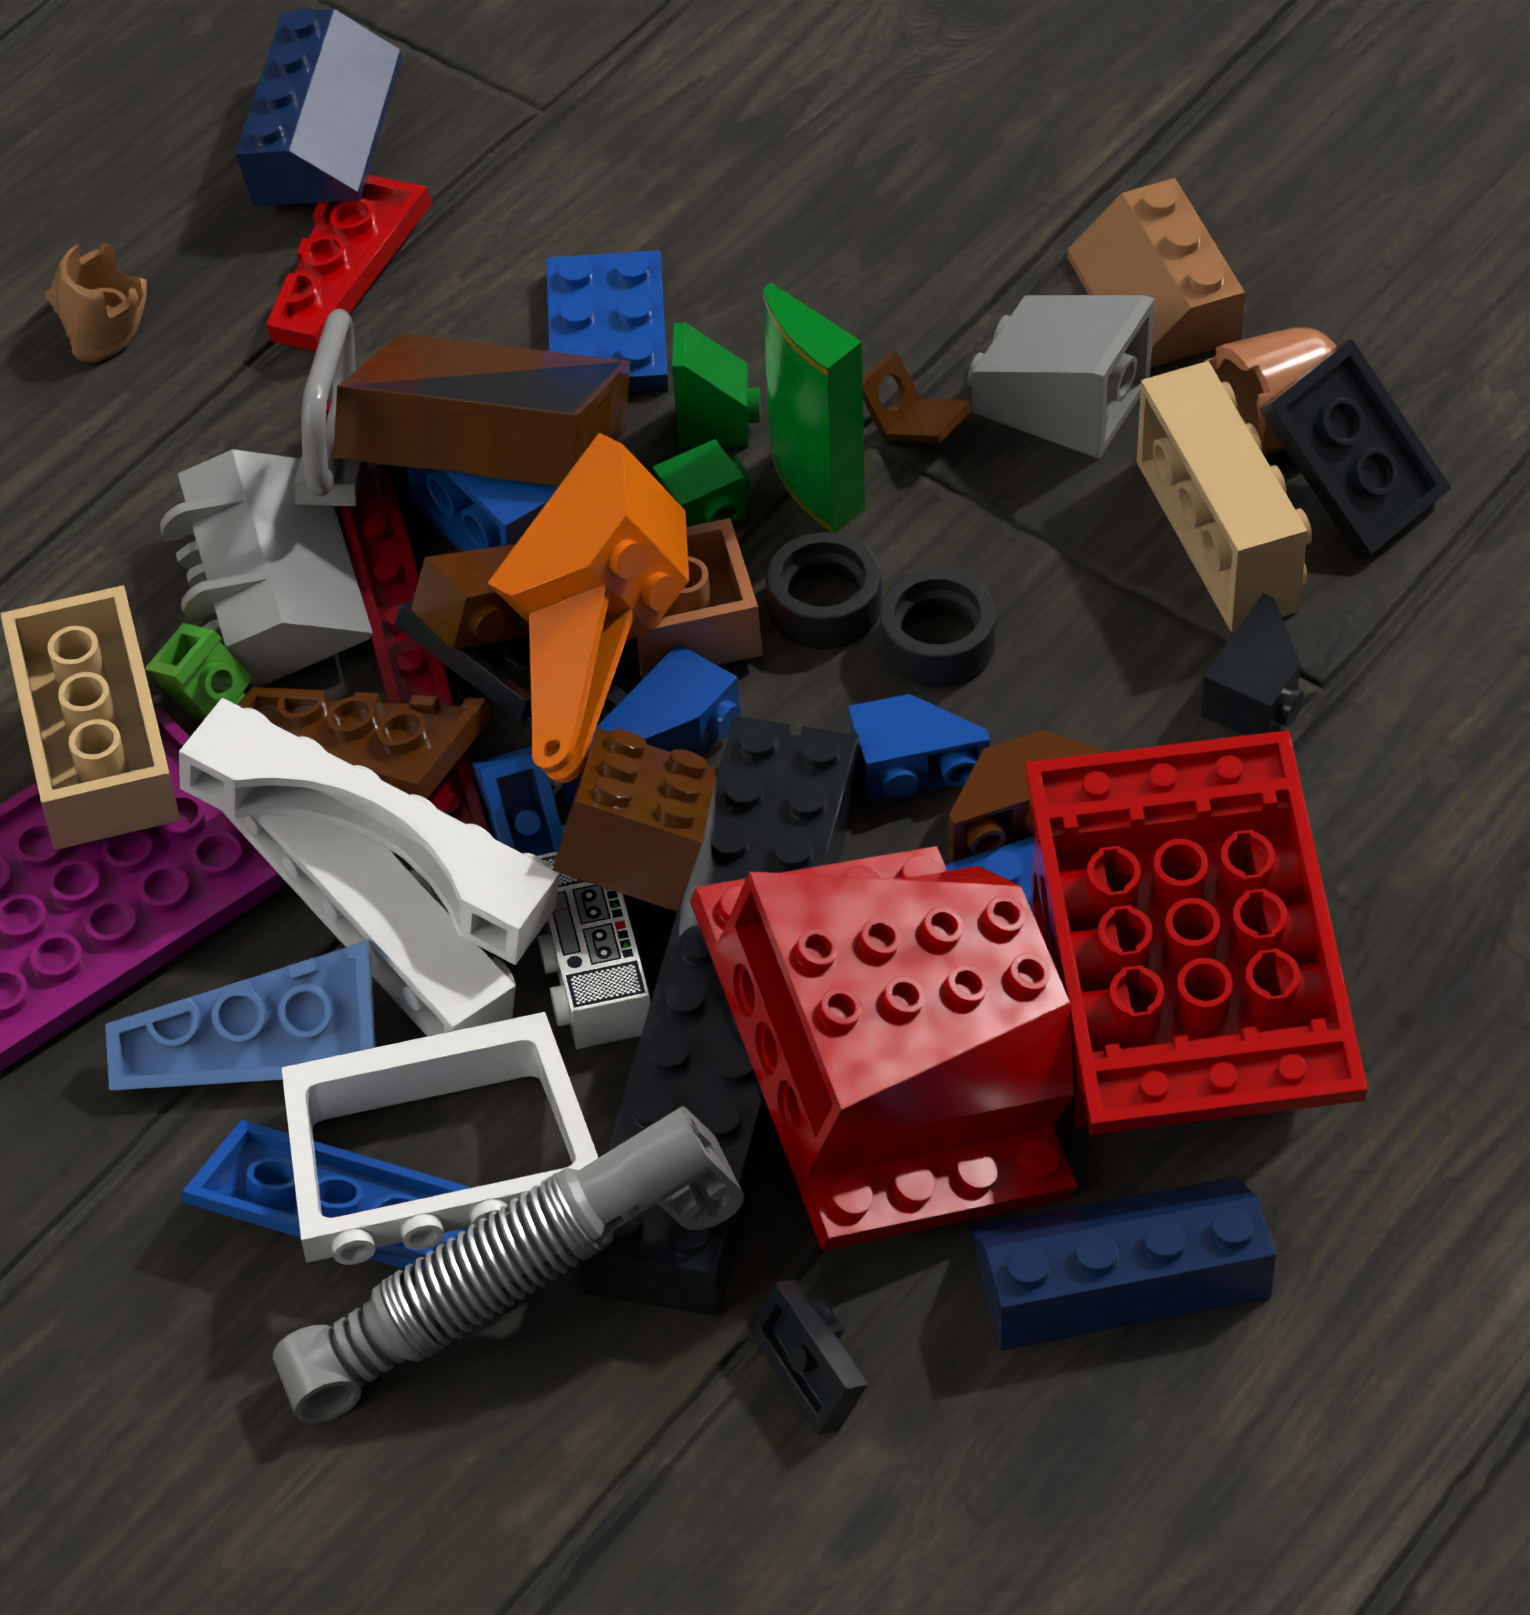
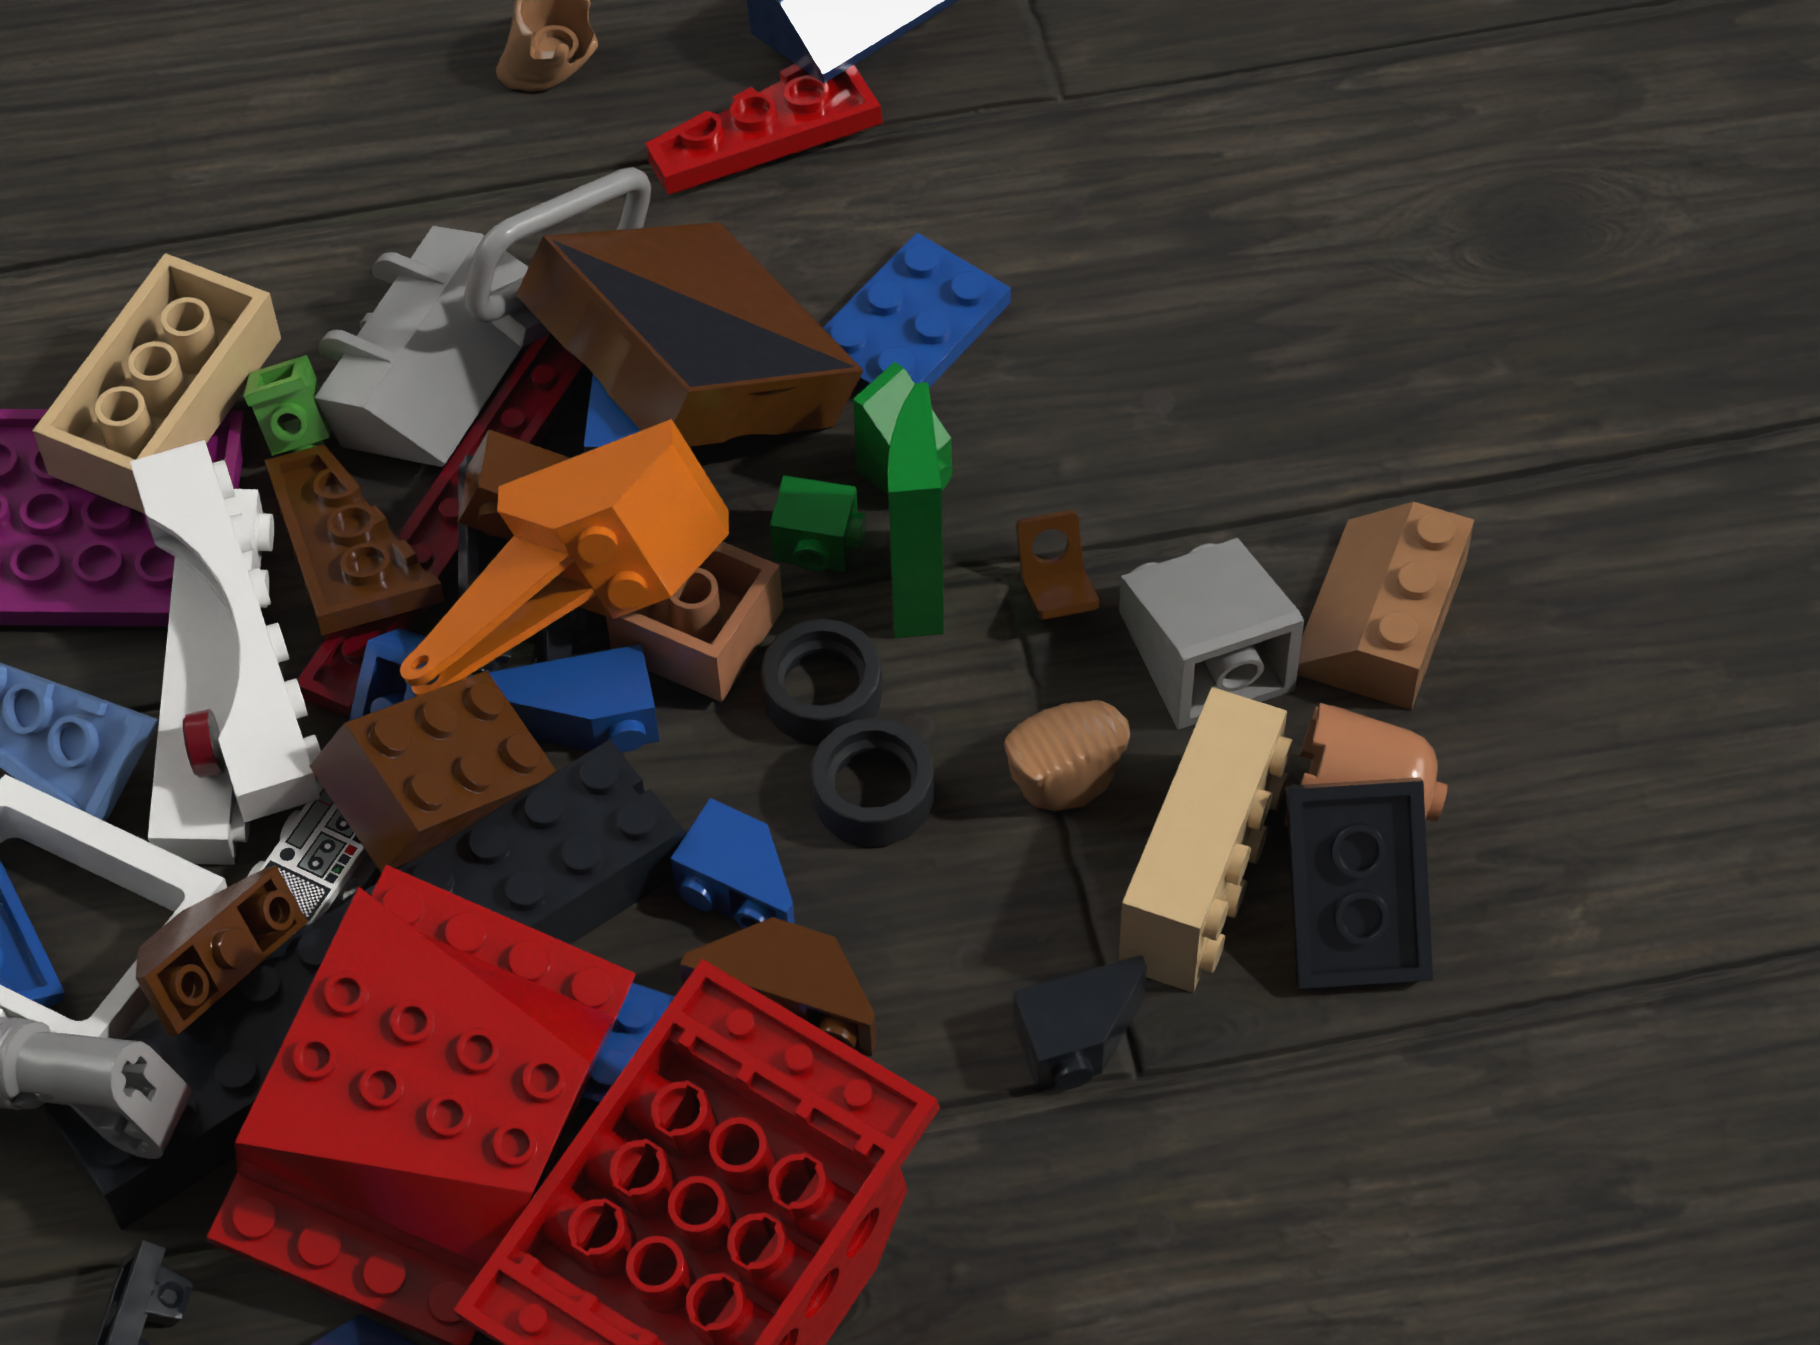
camera: 40 degrees right, 5 degrees up
none -> reddish brown slope [136,865,308,1036]
none -> dark red tile [183,709,225,778]
none -> medium nougat hair [1004,700,1130,811]

